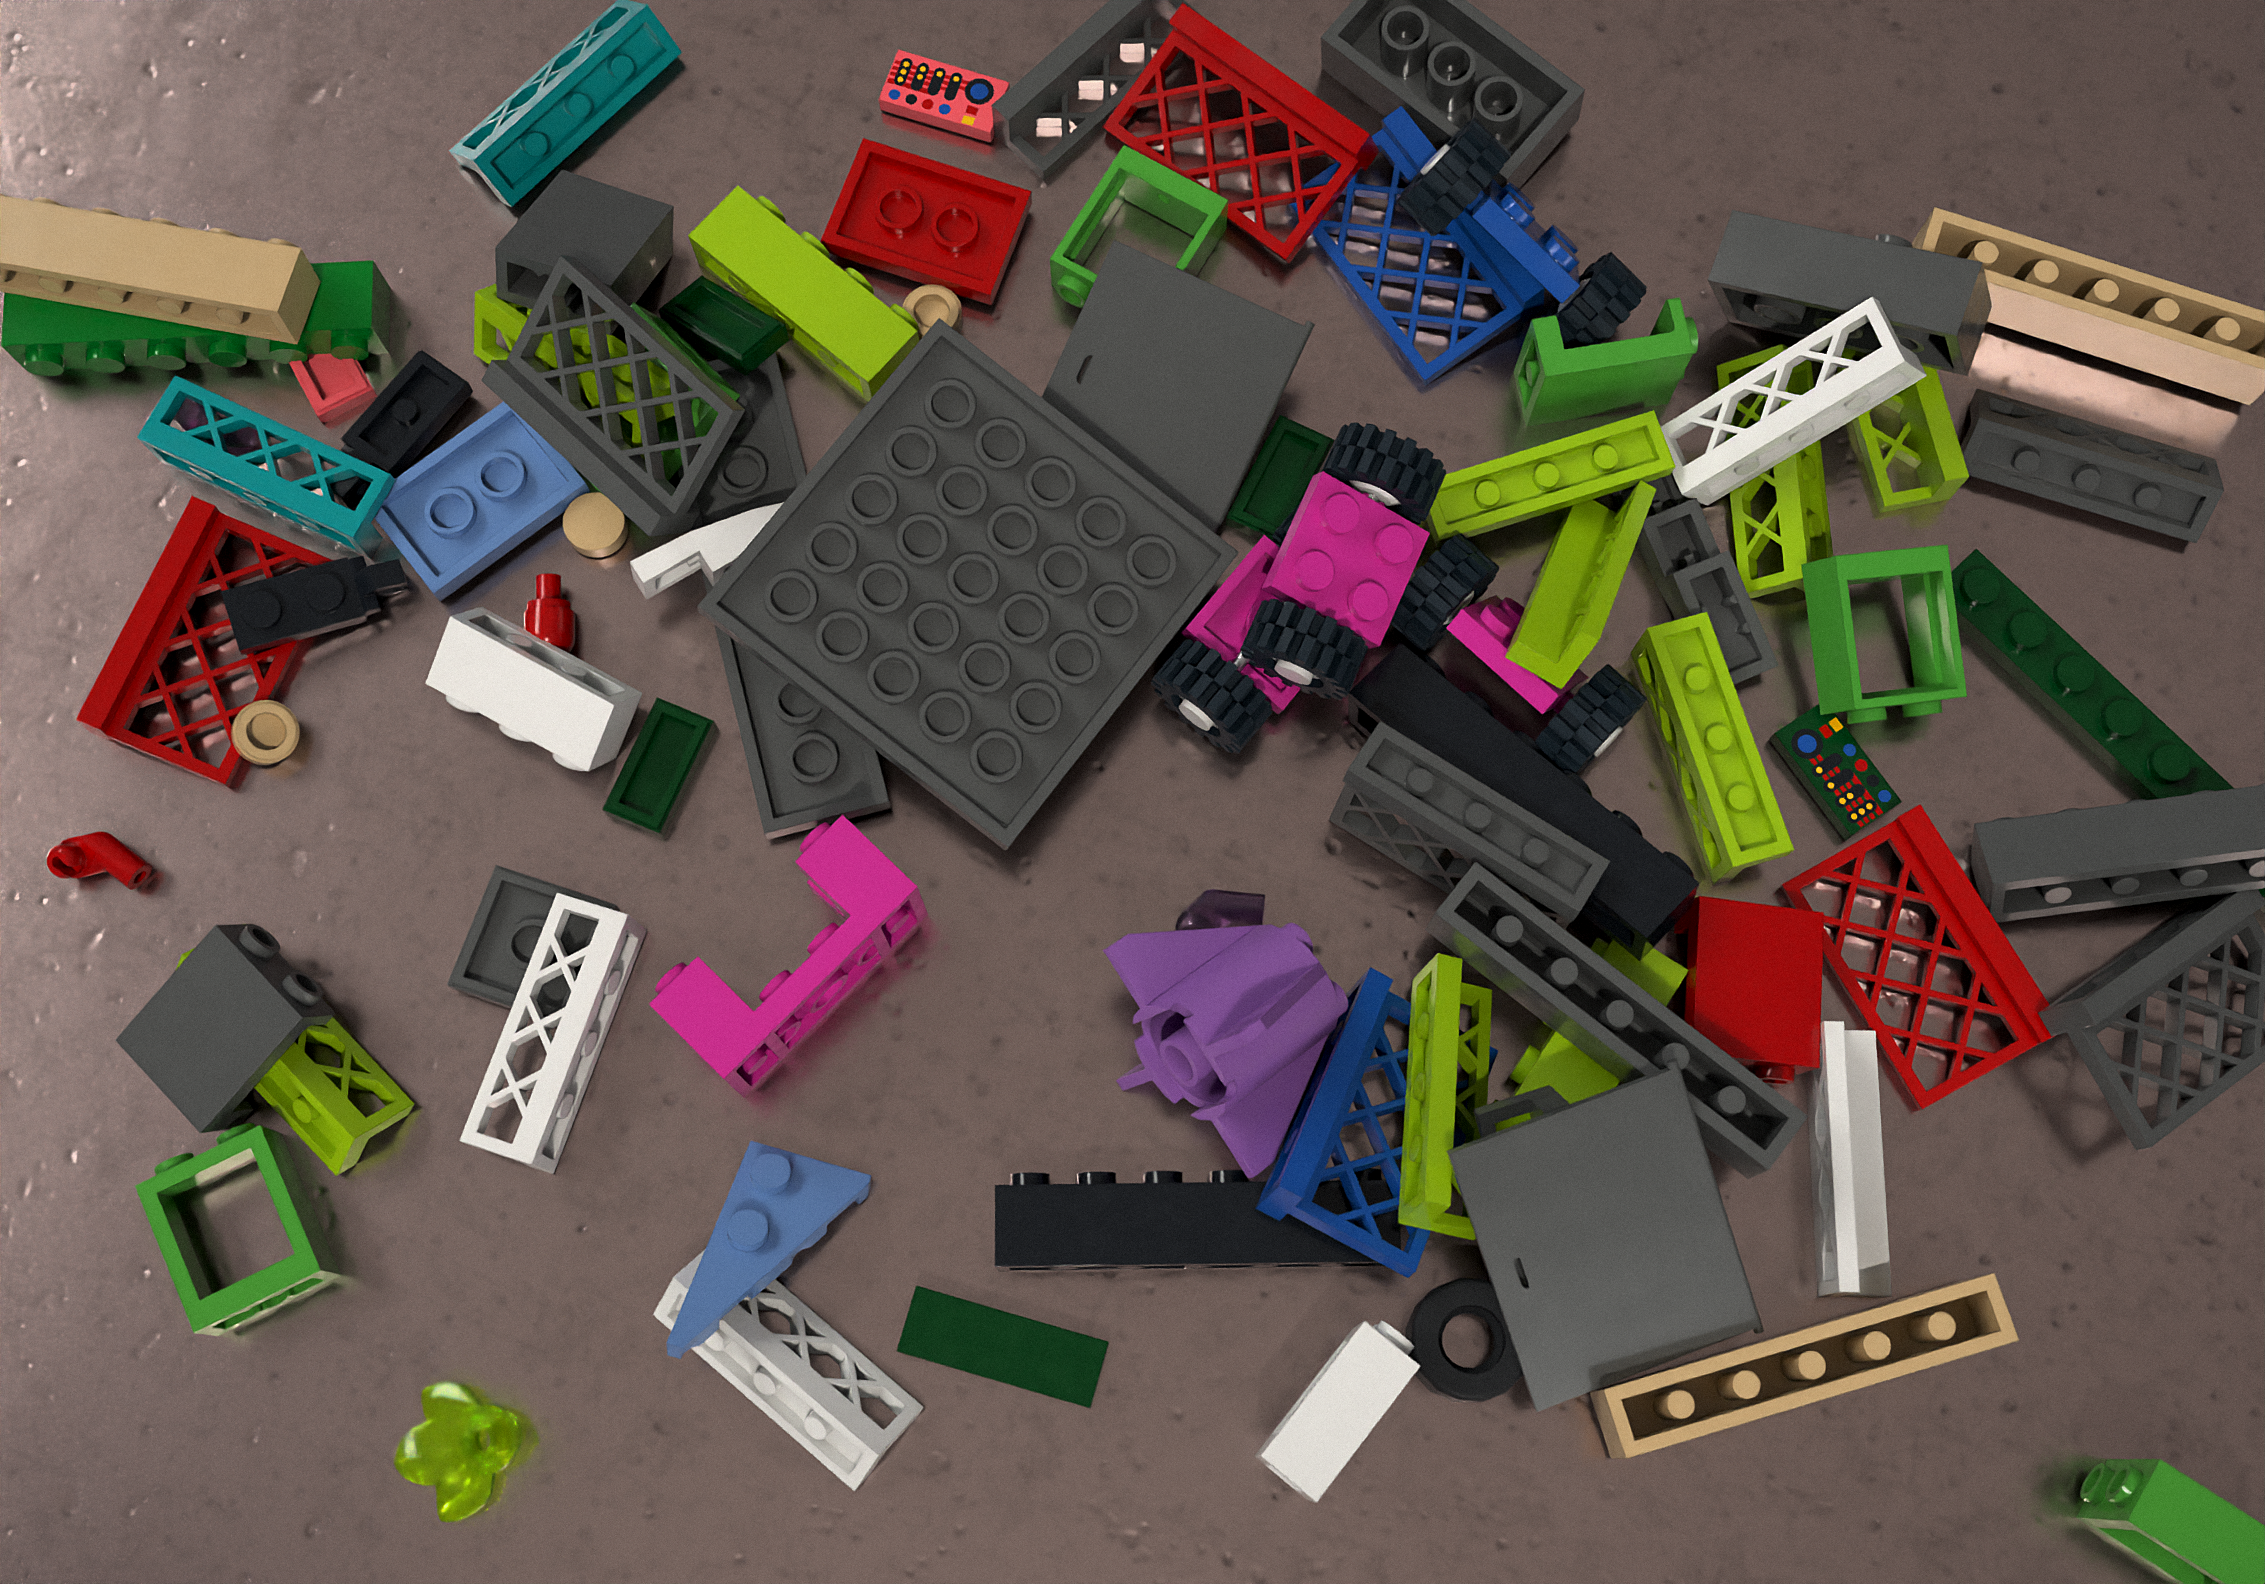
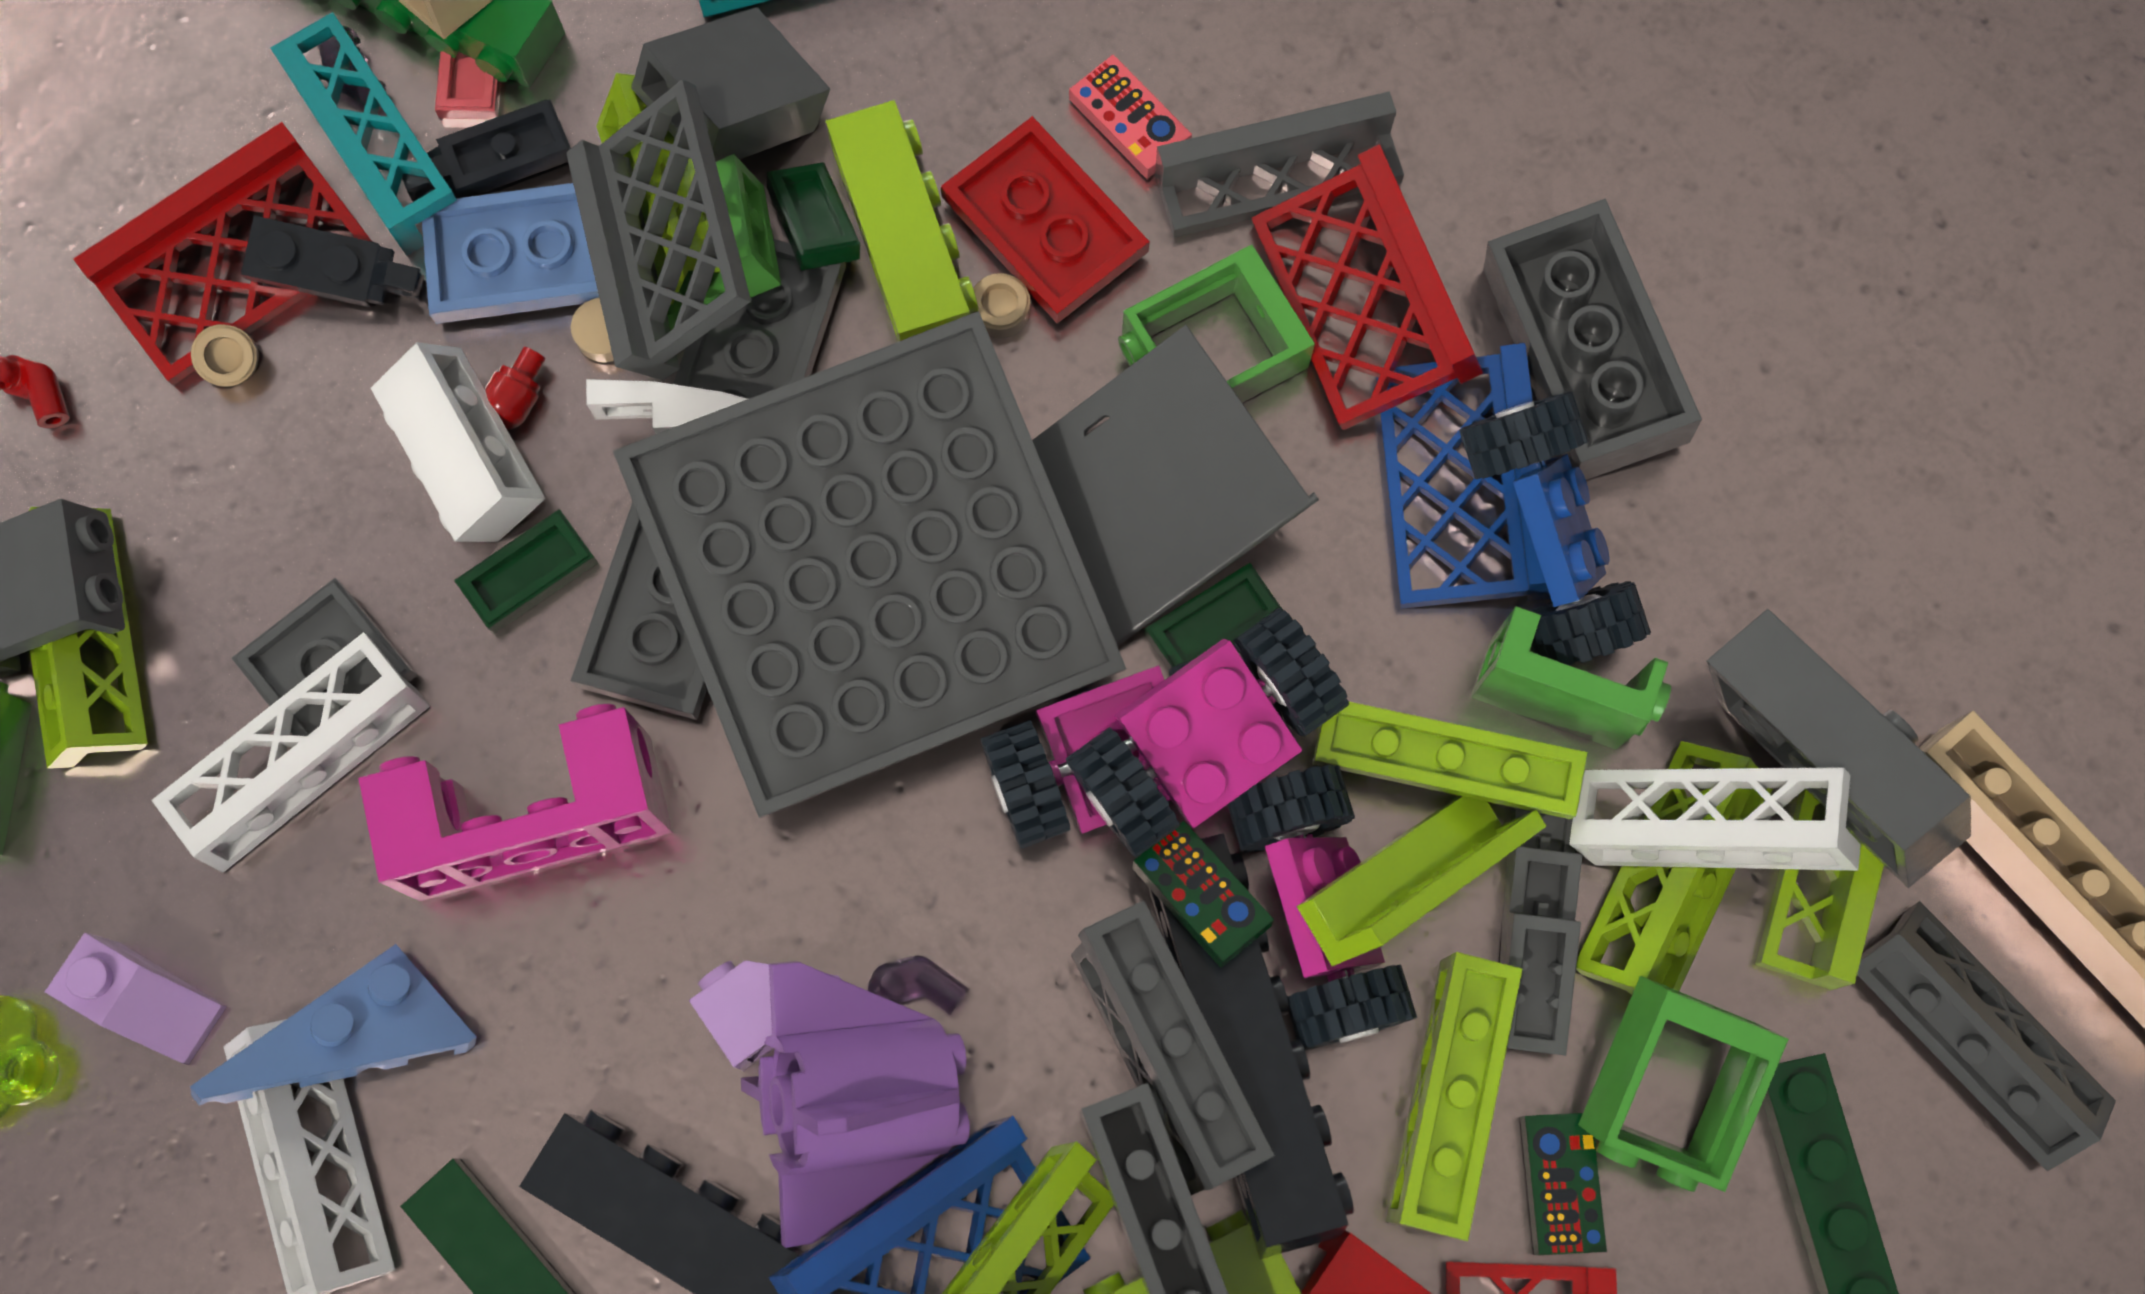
camera: 30 degrees right, 0 degrees up
none -> lavender slope [45,933,227,1065]
none -> lavender slope [689,960,842,1071]
none -> tile [1132,821,1274,968]

